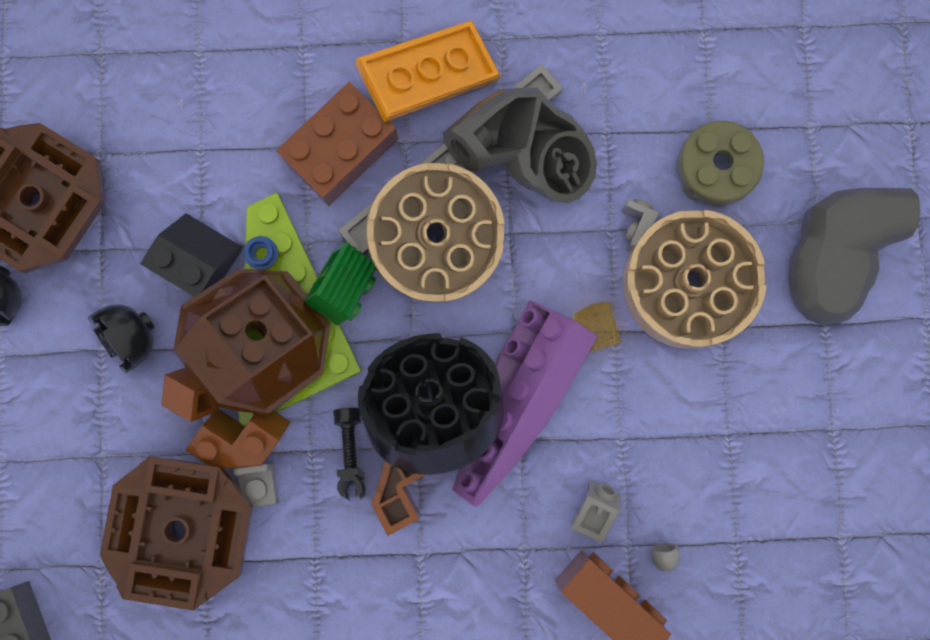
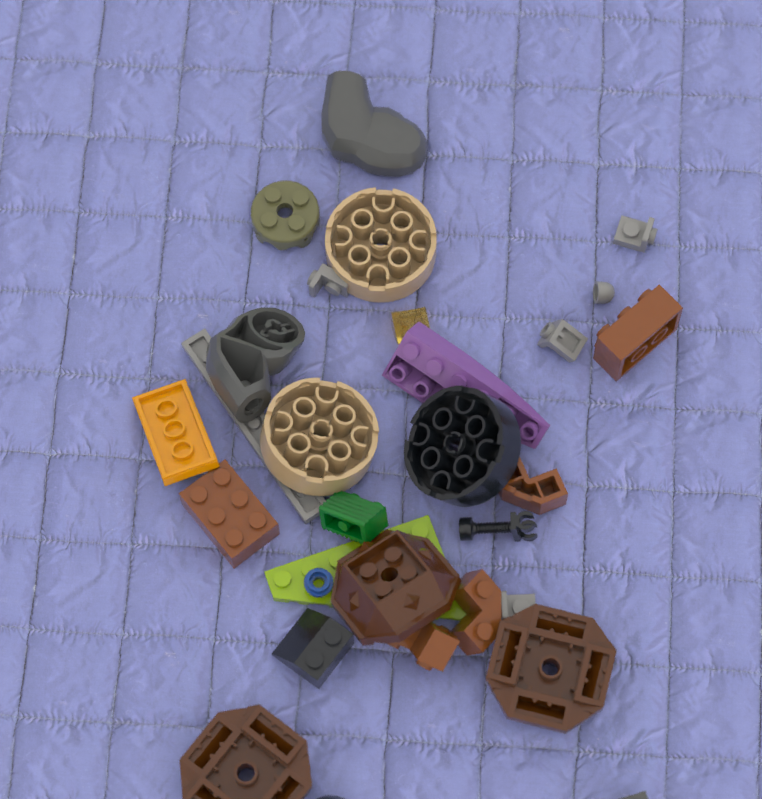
camera: 85 degrees left, 15 degrees down
black cylinder [88,304,155,374] -> none
none -> light grey bracket [613,215,658,253]

